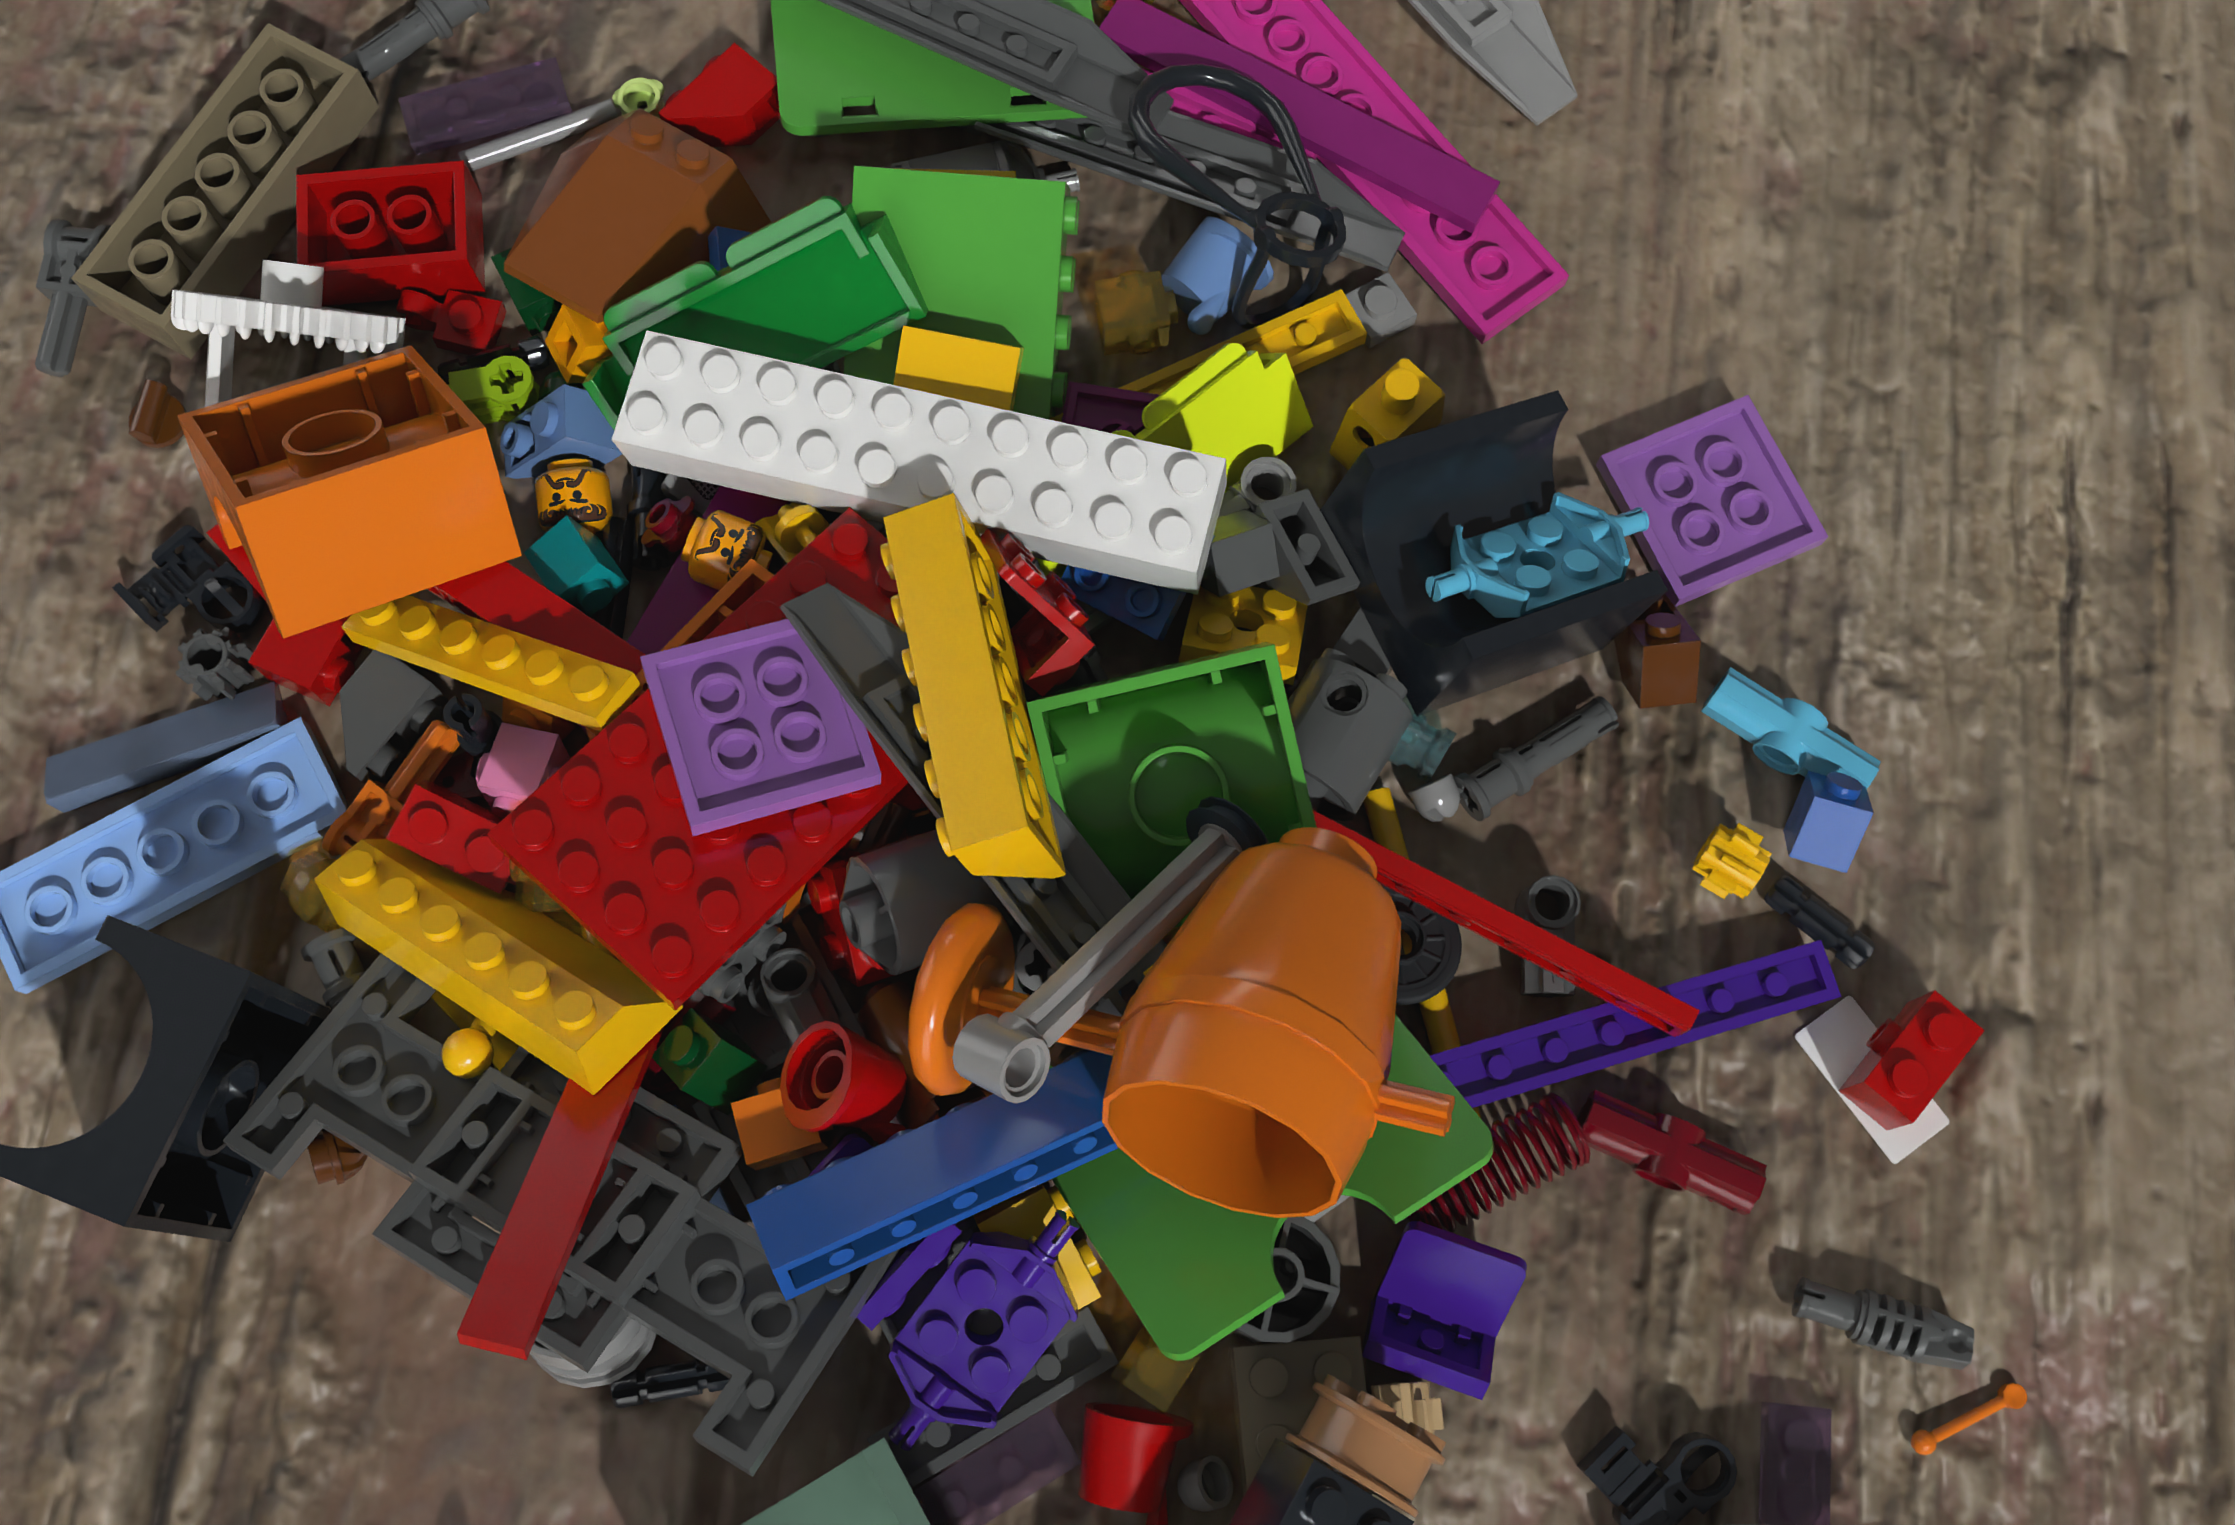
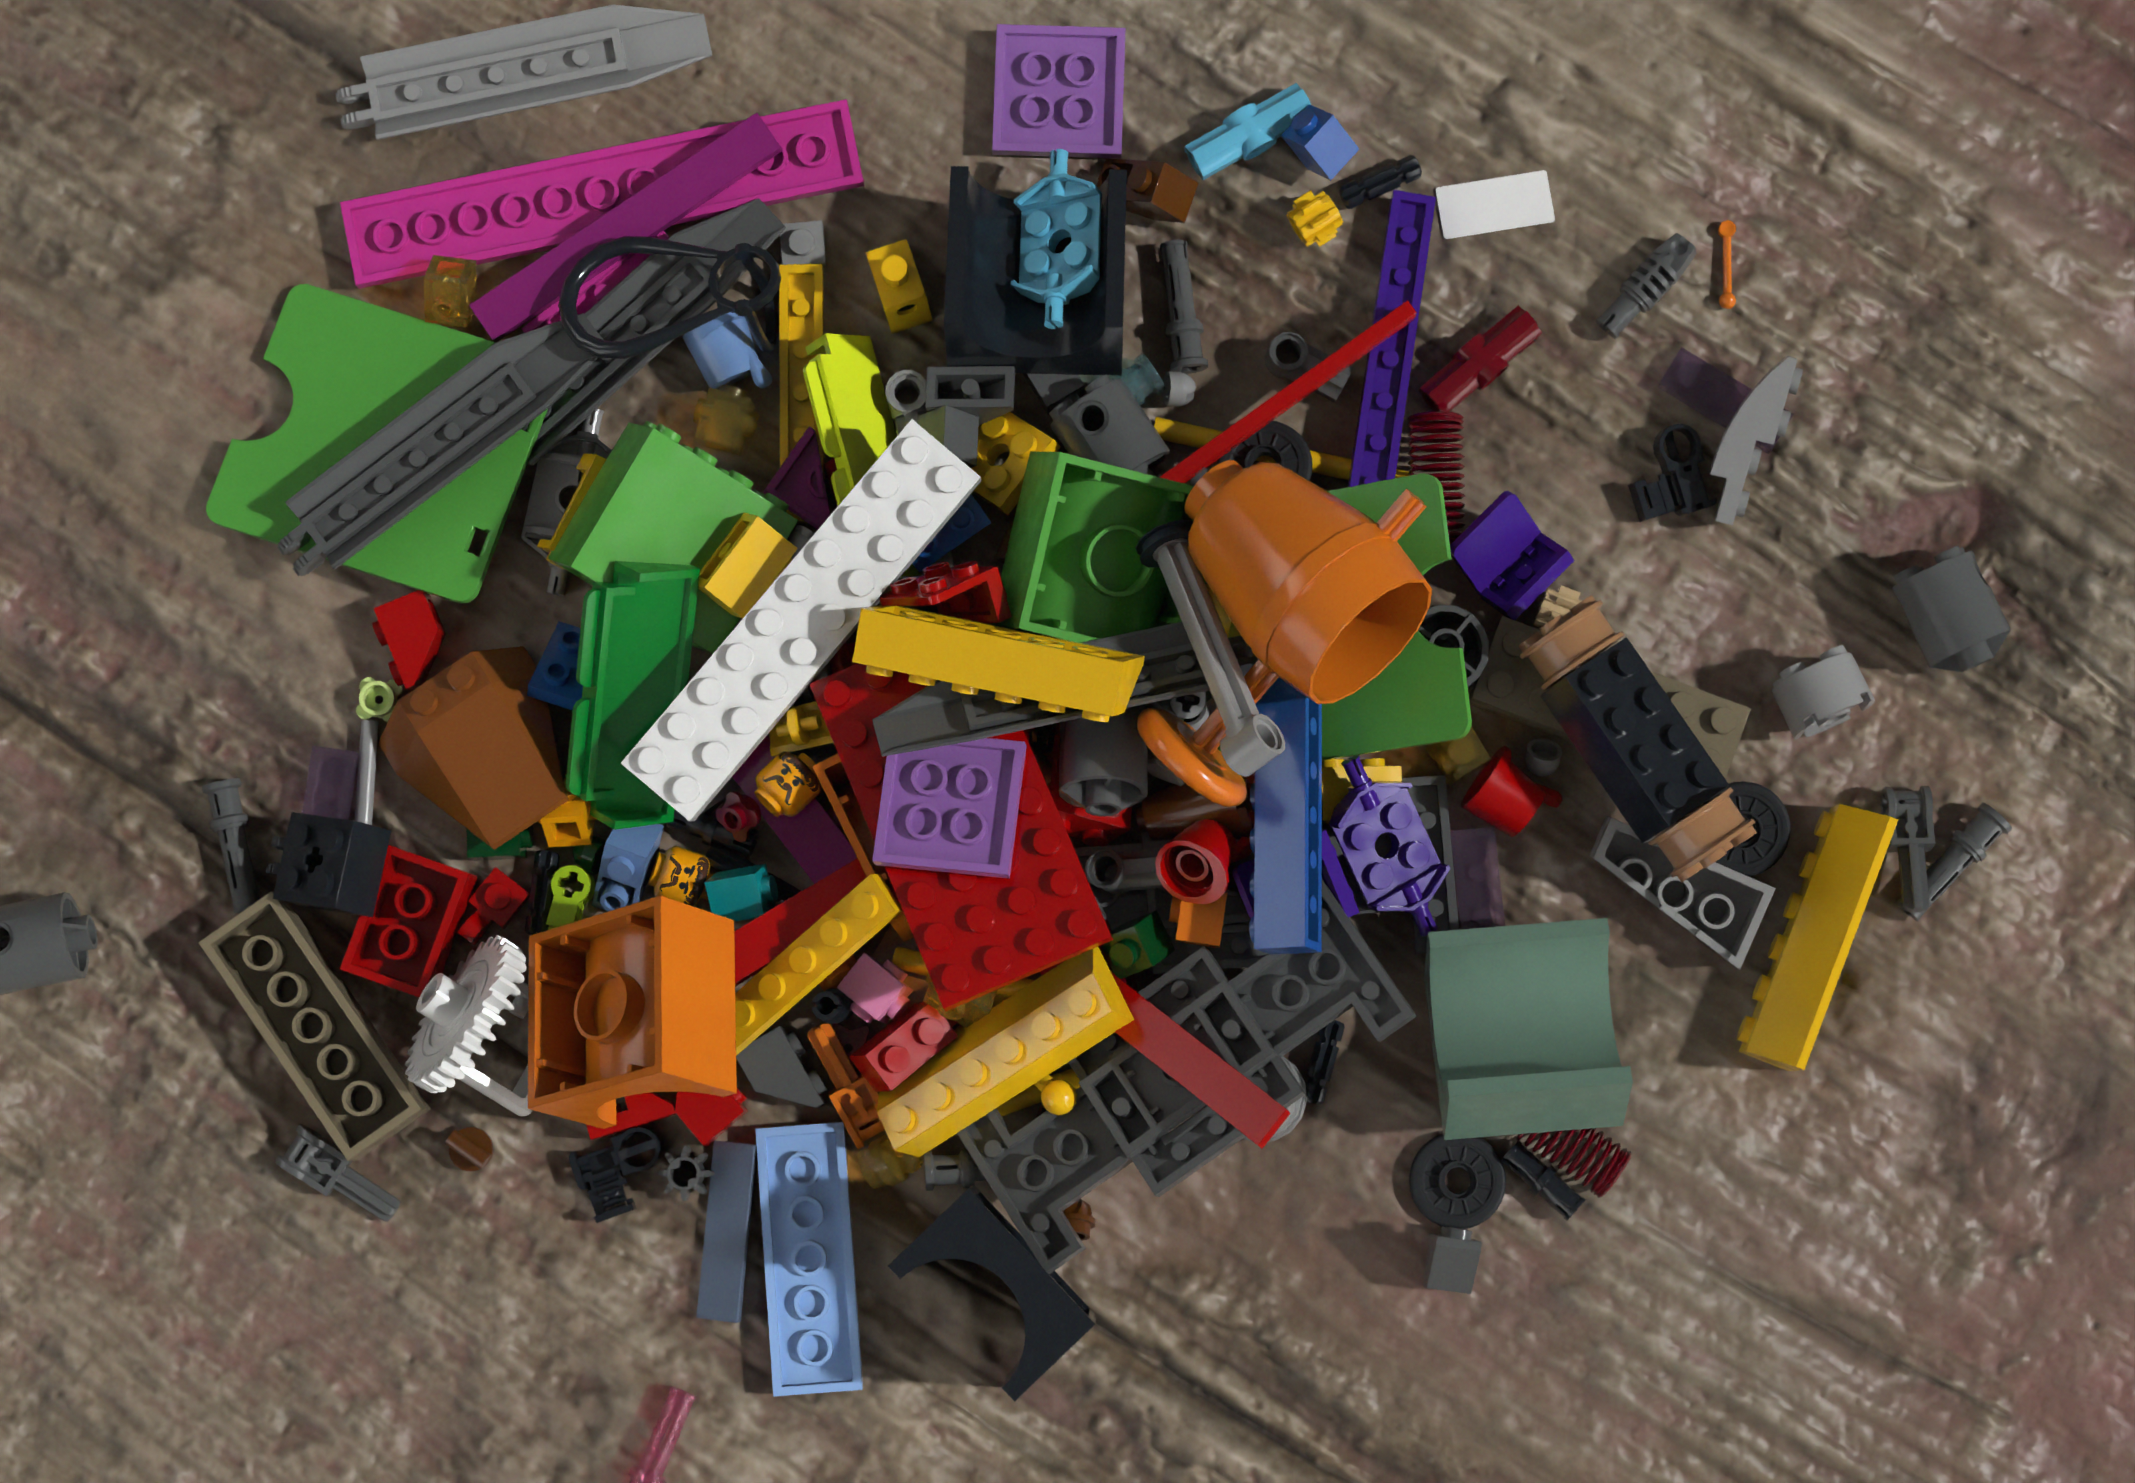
camera: 55 degrees left, 10 degrees up
red brick [1838,990,1985,1131] -> none
none -> black hinge [265,812,391,918]

